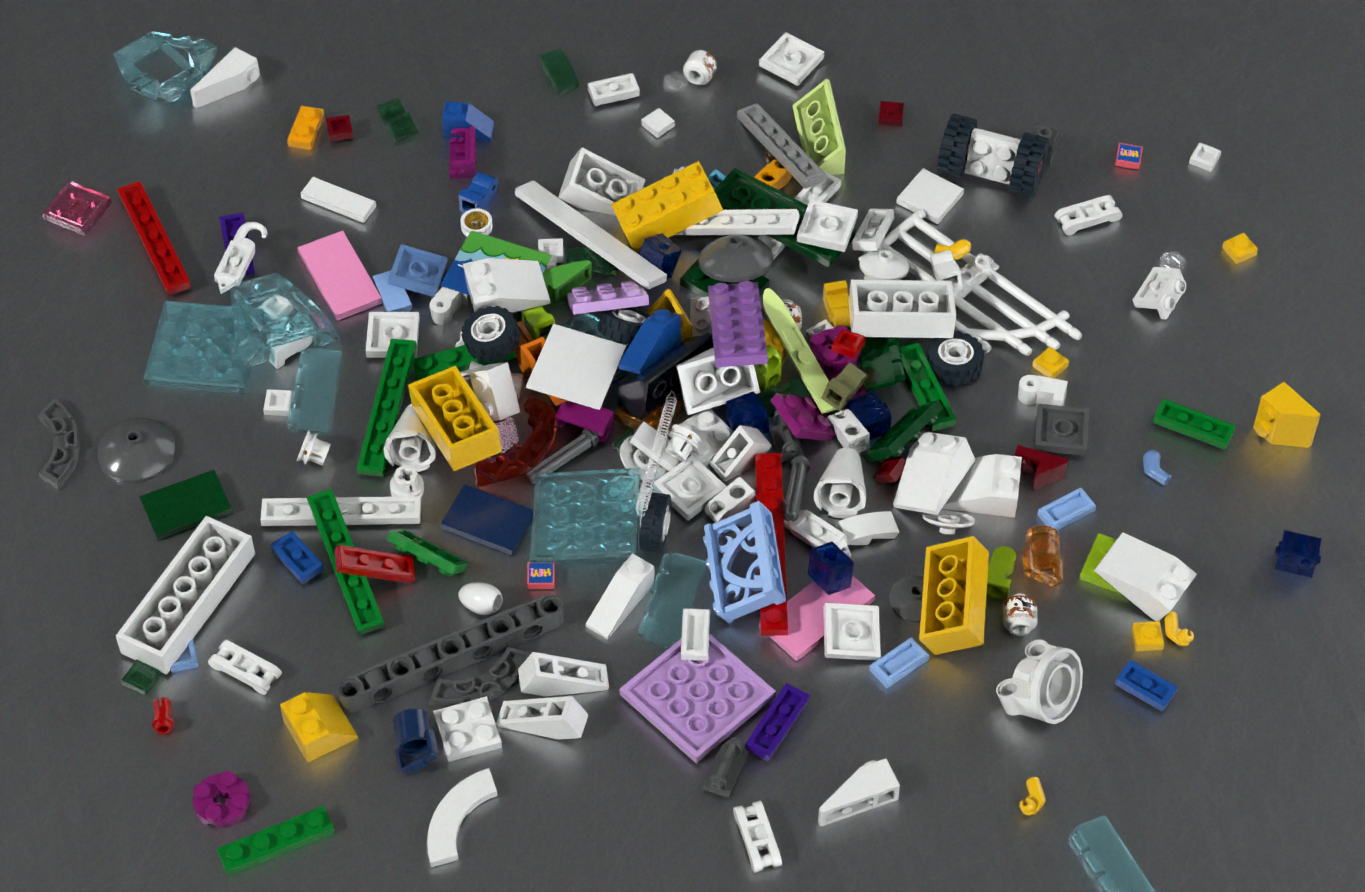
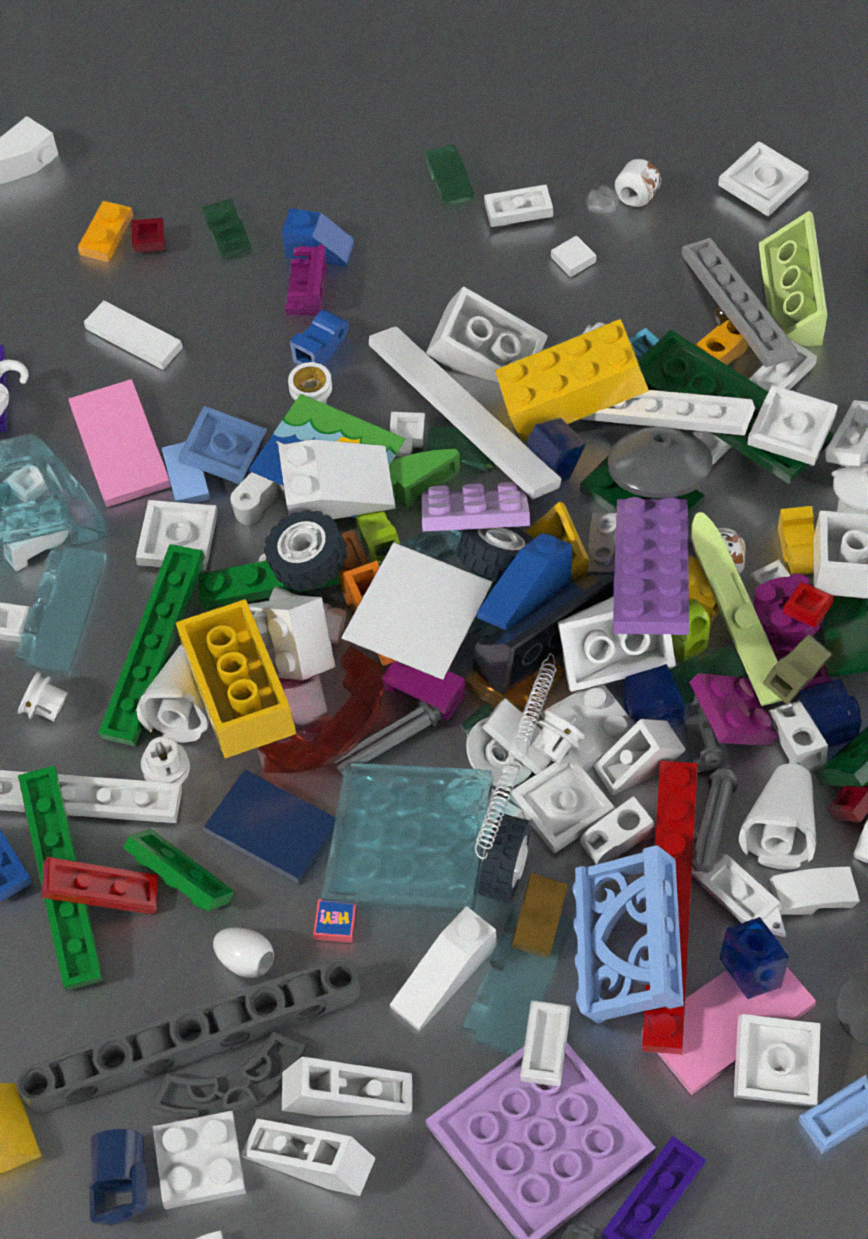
camera: 10 degrees right, 5 degrees up
none -> pearl gold tile [510,873,568,958]

